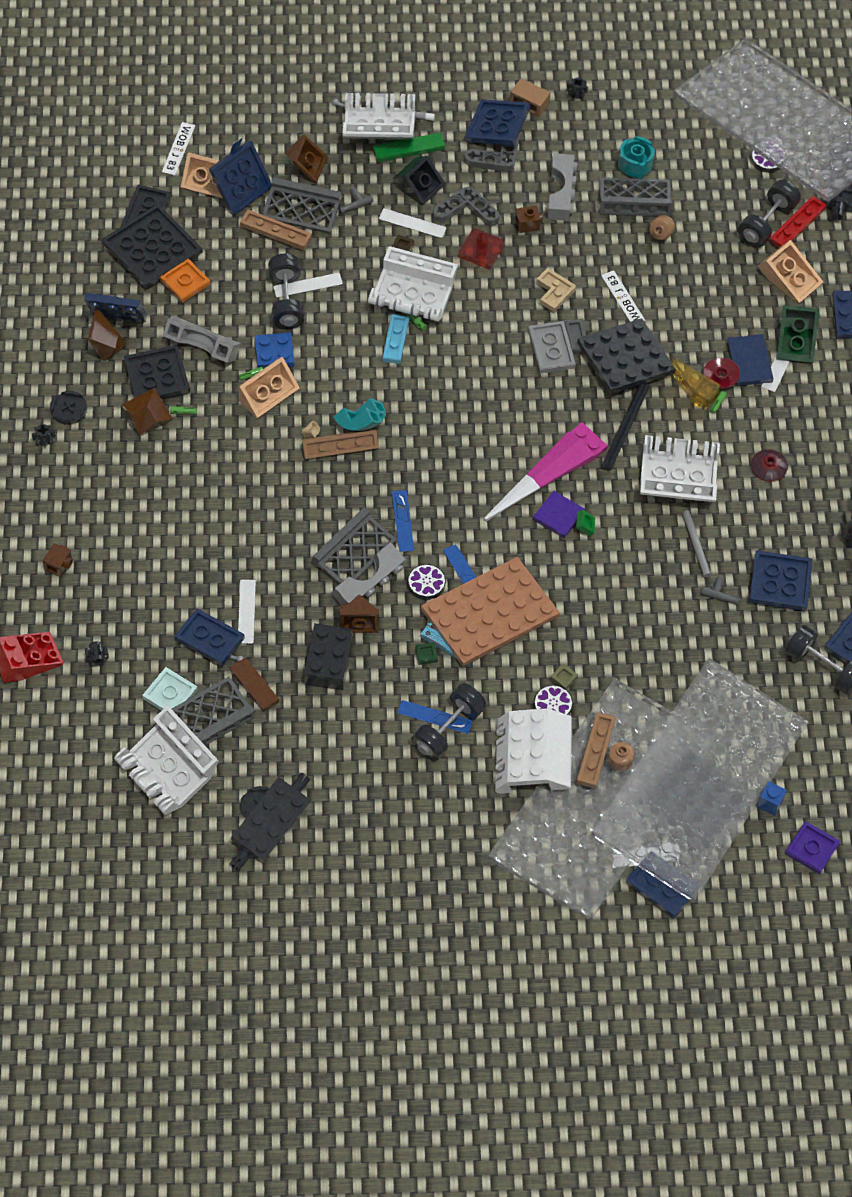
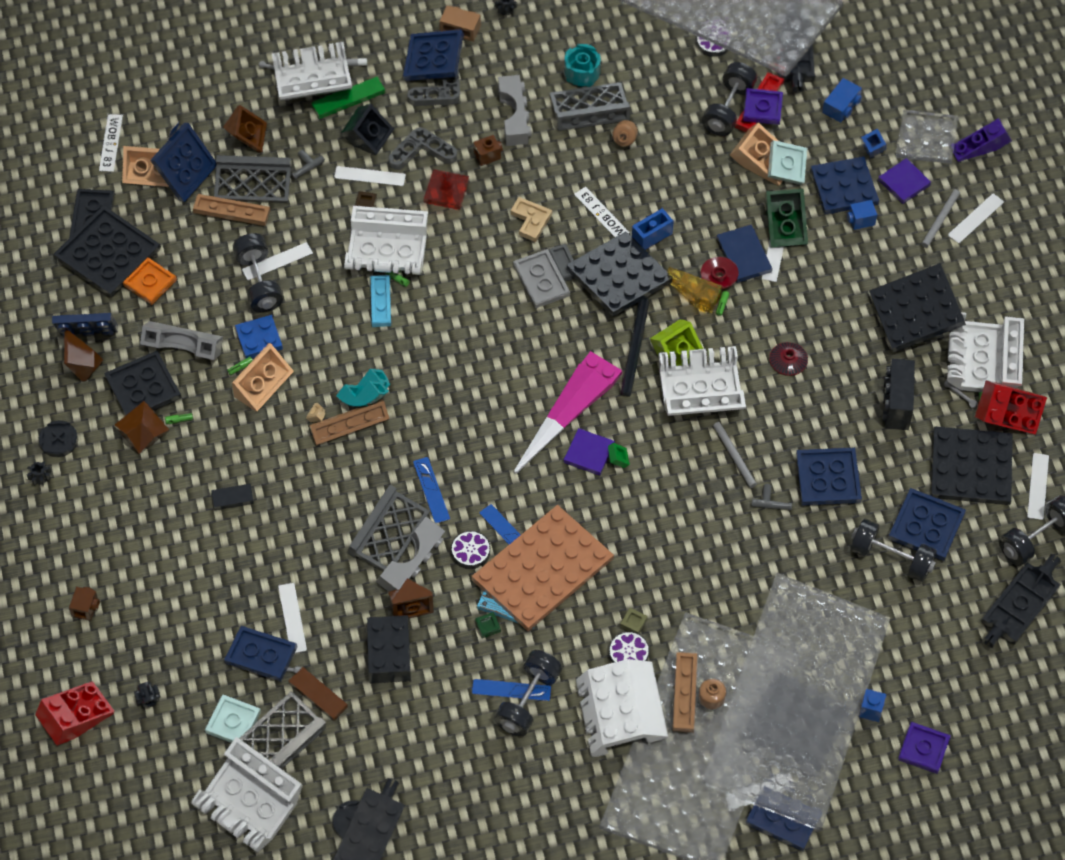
camera: 10 degrees left, 0 degrees up
none -> black tile [211,483,254,510]
none -> blue brick [632,208,674,250]
none -> lime slope [650,319,703,366]
none -> dark purple tile [743,88,783,125]
none -> light aqua plate [768,140,807,185]

